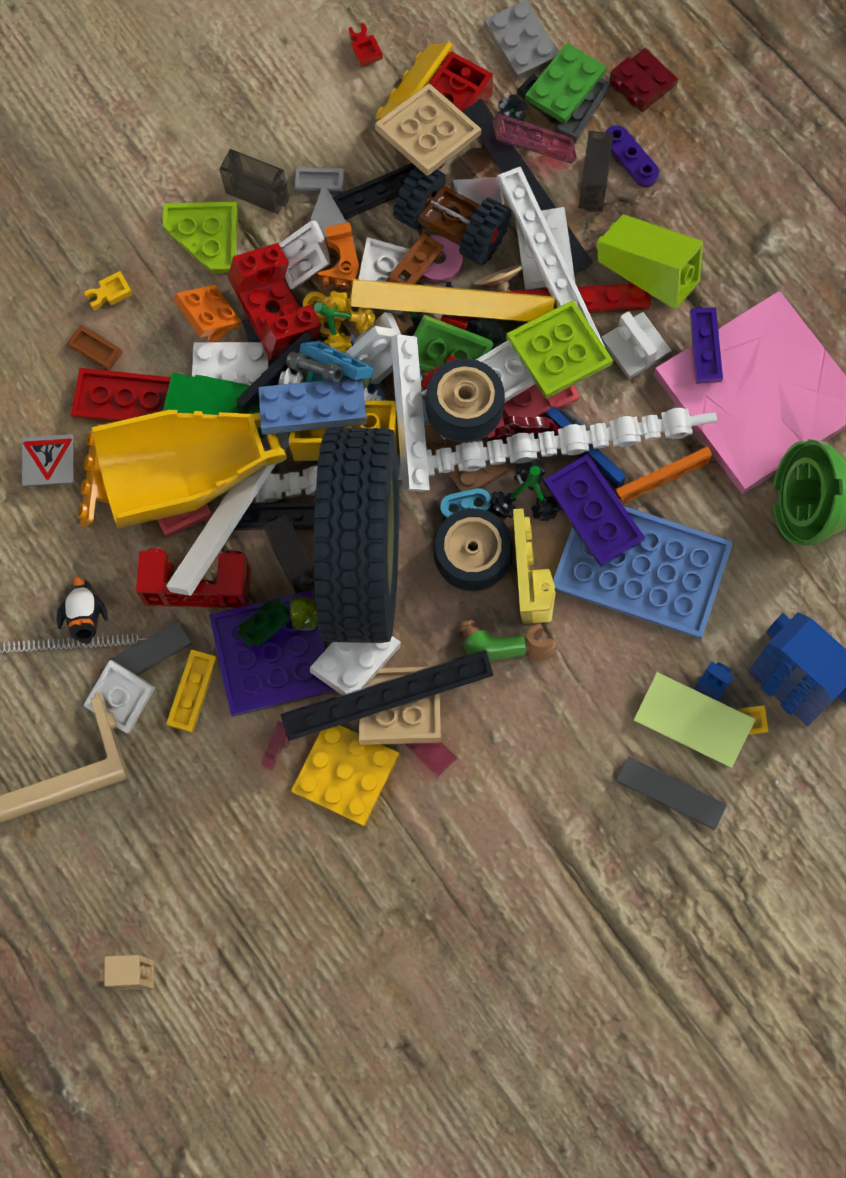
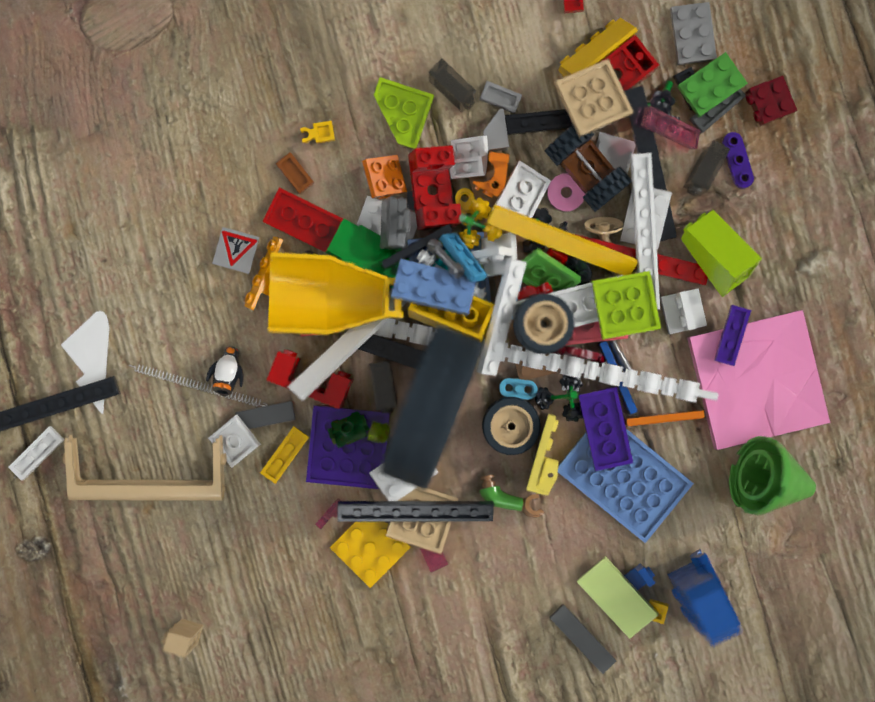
camera: 15 degrees right, 15 degrees up
dark orange plate [386,233,444,284] -> none
none -> dark grey piece [380,196,411,250]

